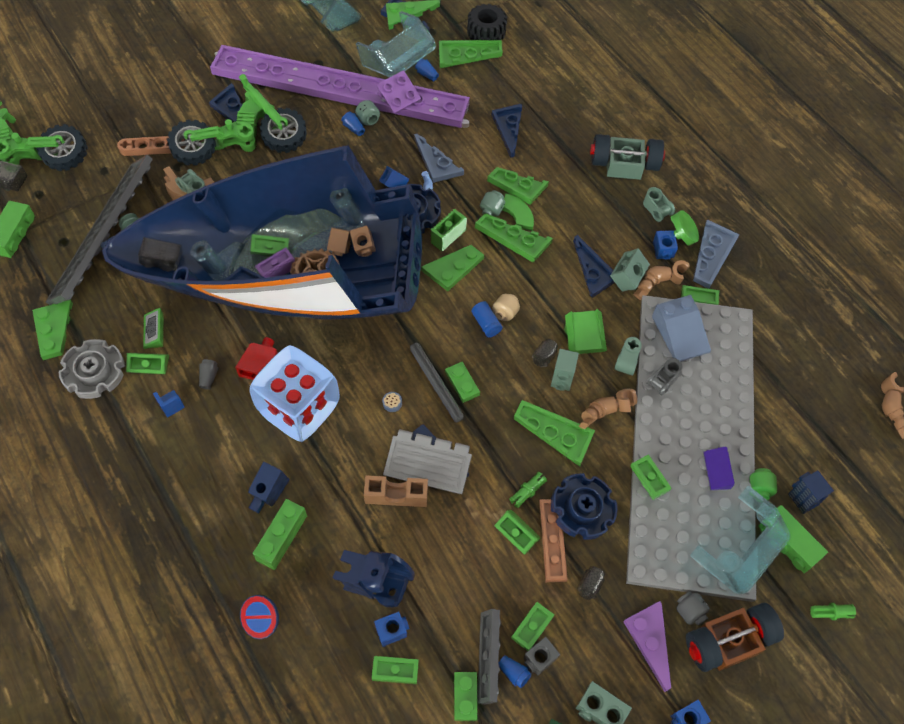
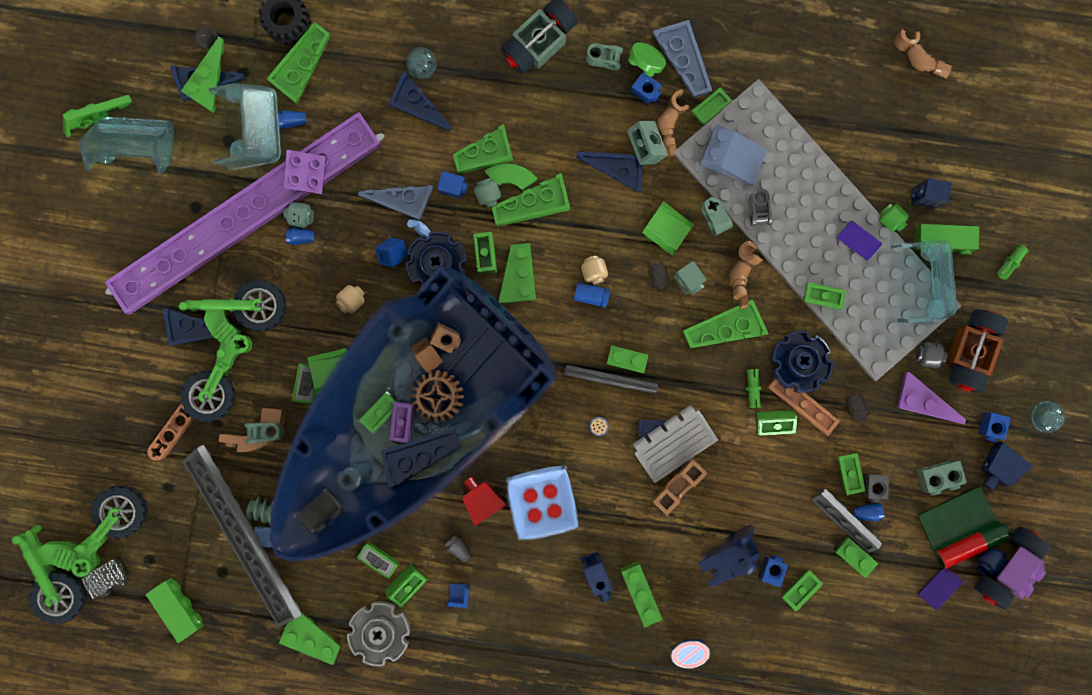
camera: 40 degrees left, 25 degrees up
none -> clear light blue helmet [406,47,436,78]
none -> blue brick [437,171,468,199]

